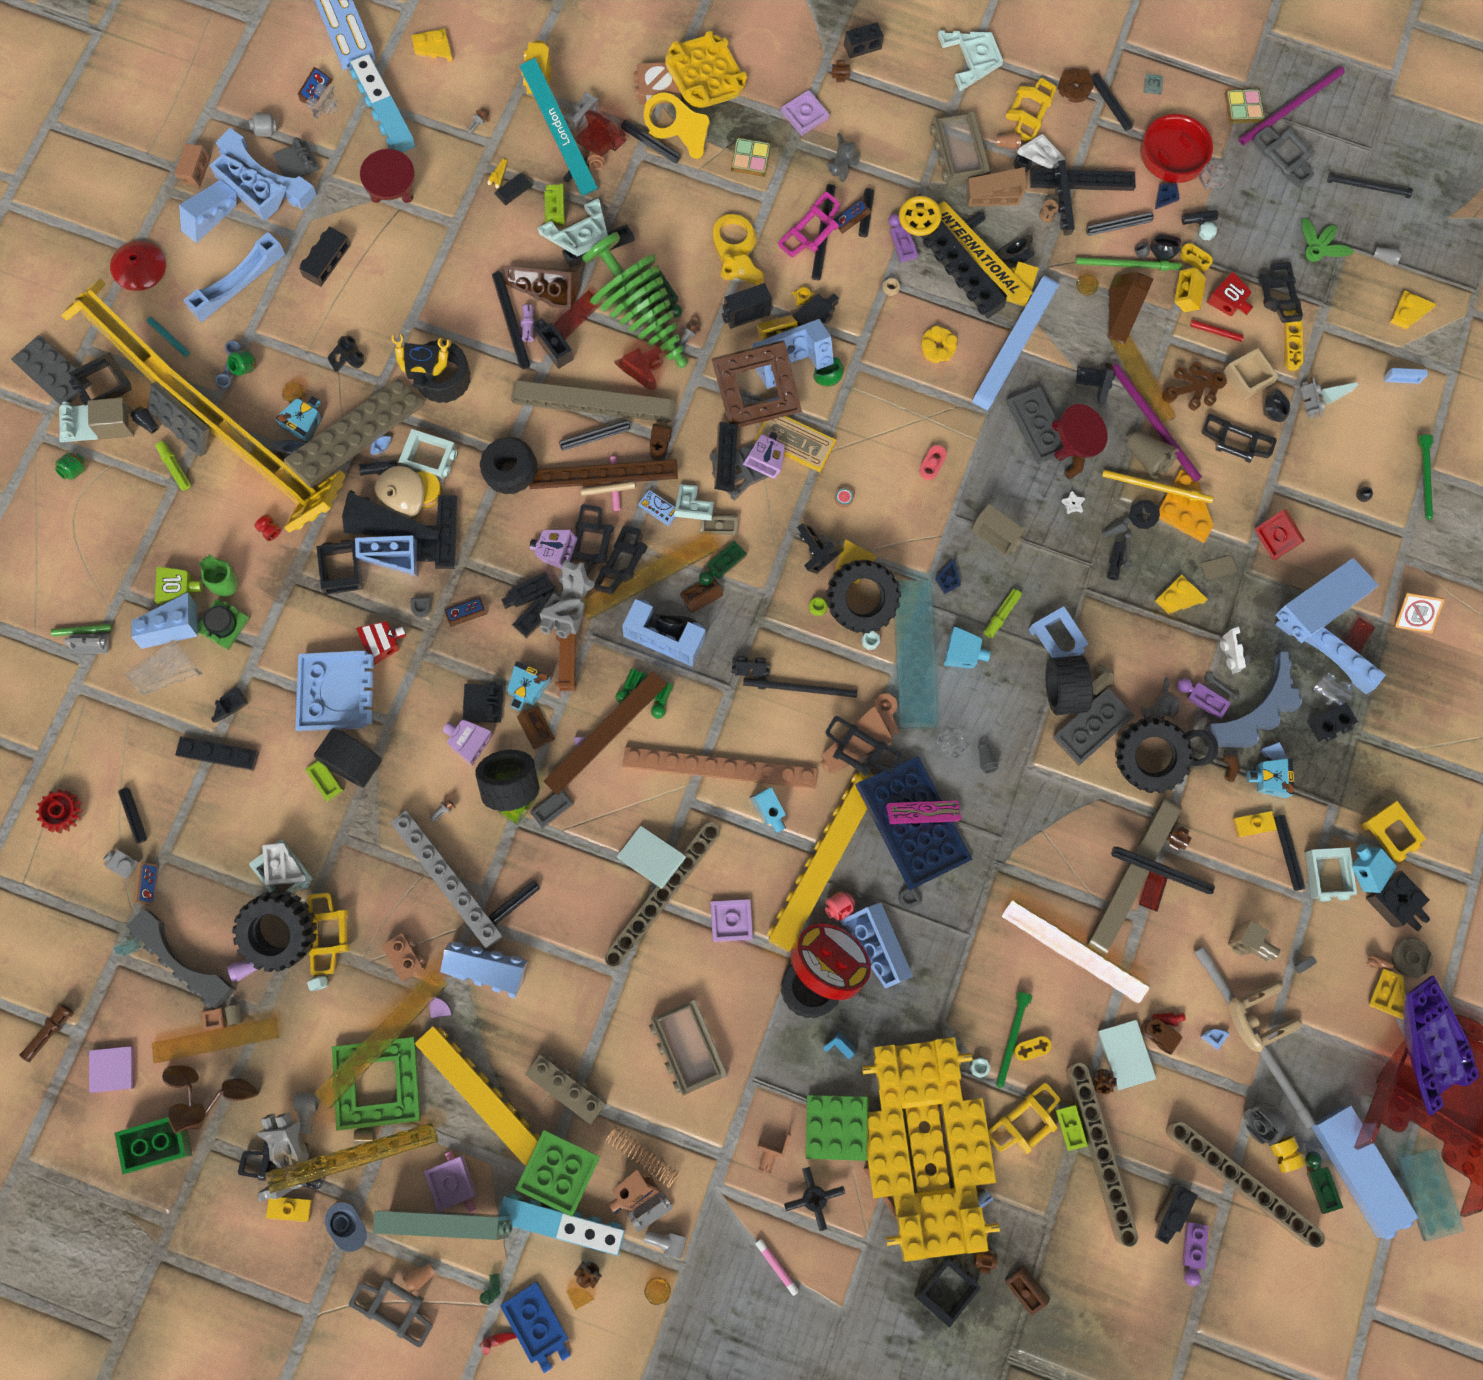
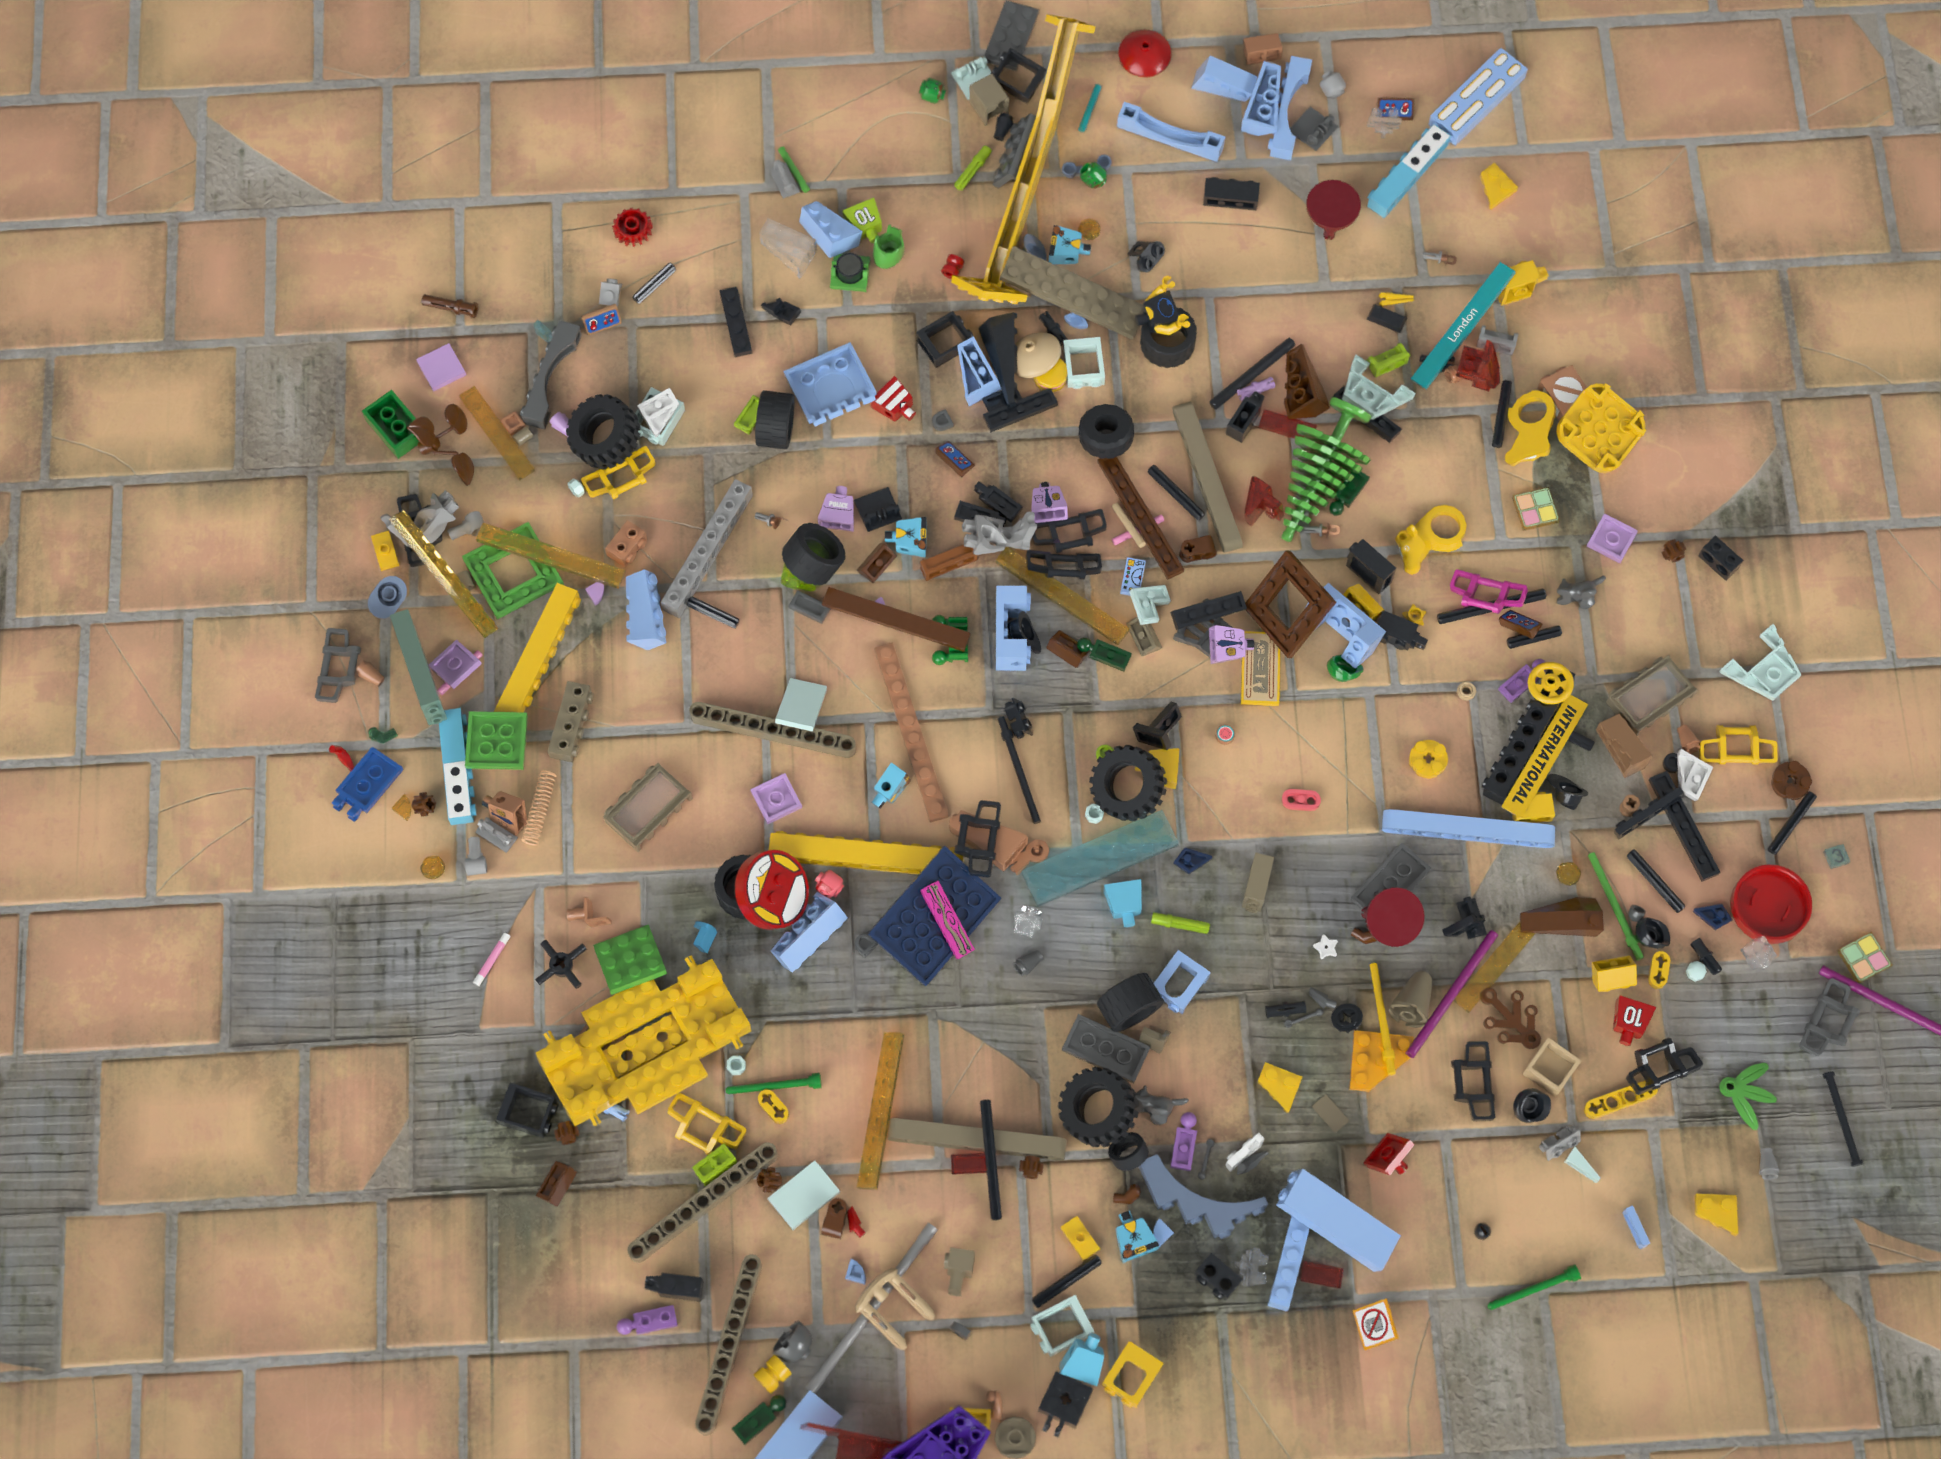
camera: 75 degrees right, 5 degrees down
red bar [1190,320,1244,342] -> none

